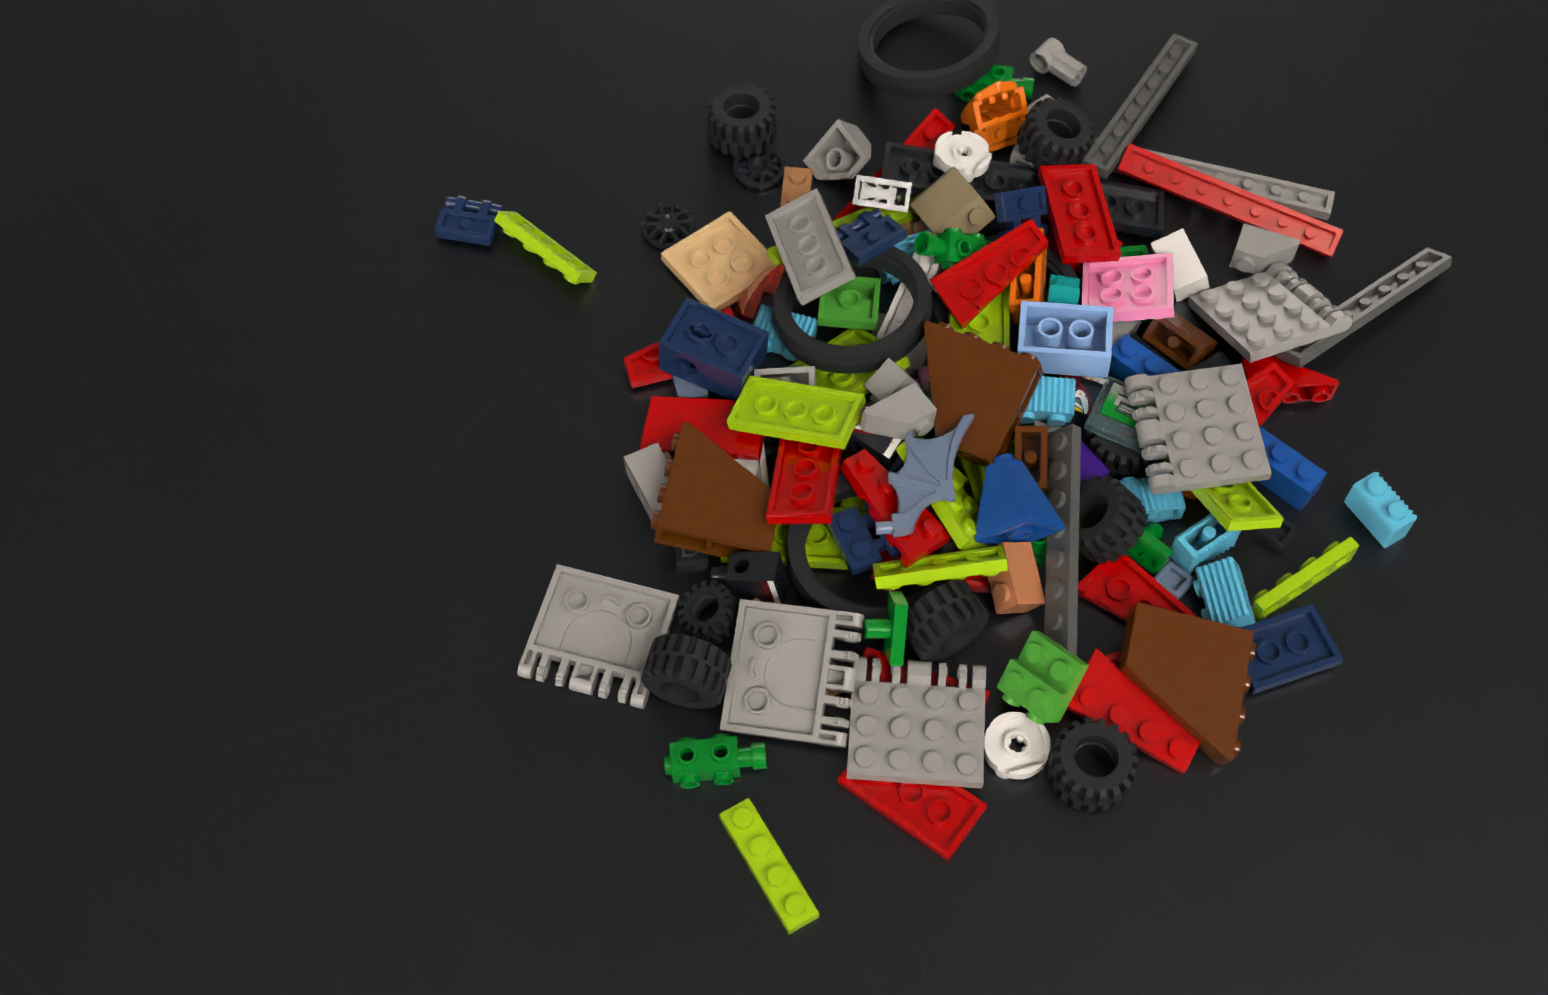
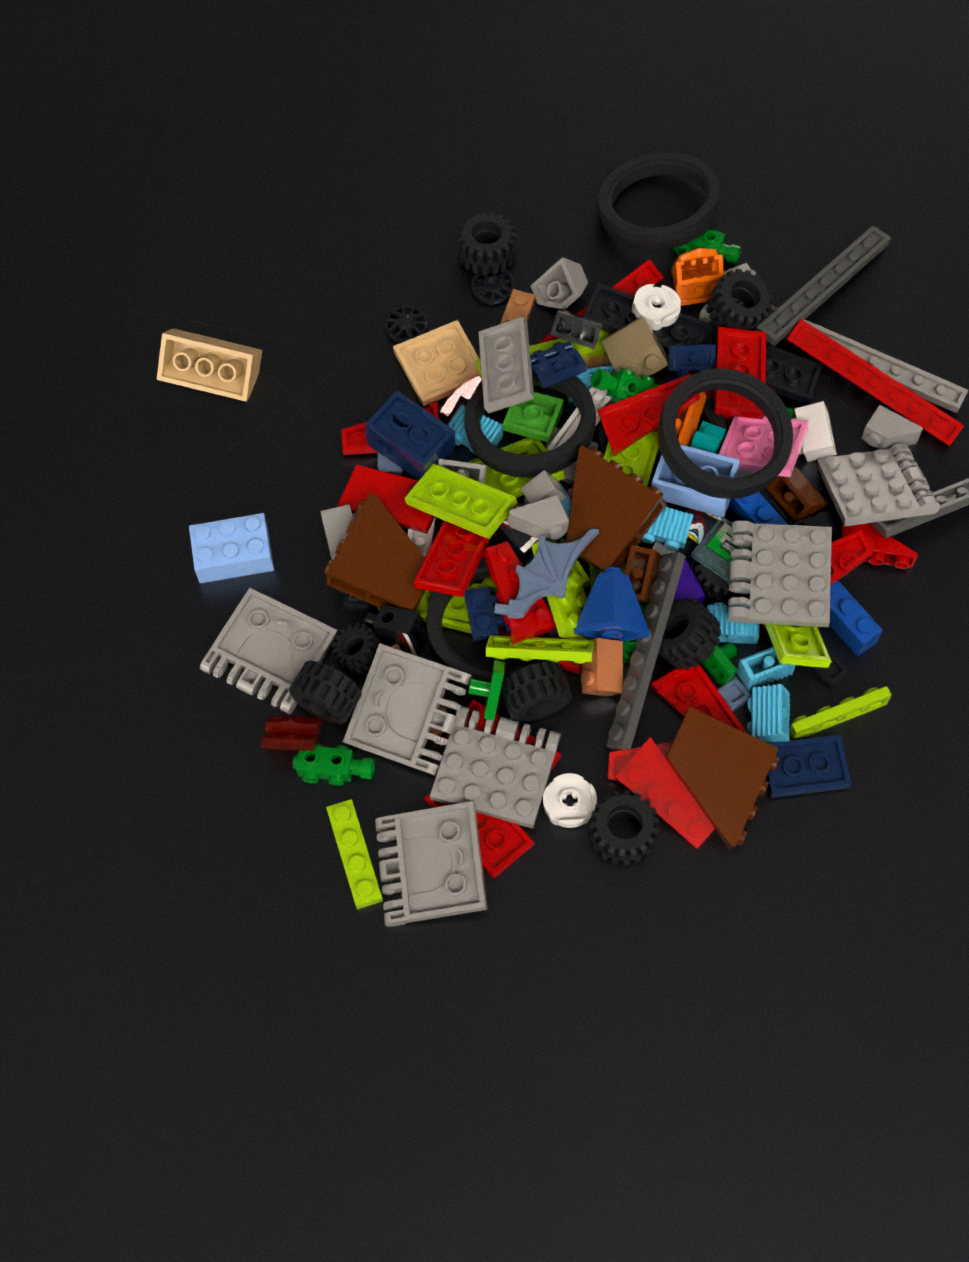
camera: 15 degrees right, 5 degrees up
dark blue plate [434,195,504,246] -> none
lime plate [494,211,597,285] -> none
bright green plate [997,630,1089,725] -> none
light grey piece [1030,38,1087,87] -> none
medium azure brick [1344,472,1417,548] -> none
none -> tan slope [157,328,262,401]
none -> light blue brick [189,513,274,583]
none -> clear red slope [261,716,322,751]
none -> light grey hinge [375,801,488,927]
none -> black tyre [658,369,793,499]

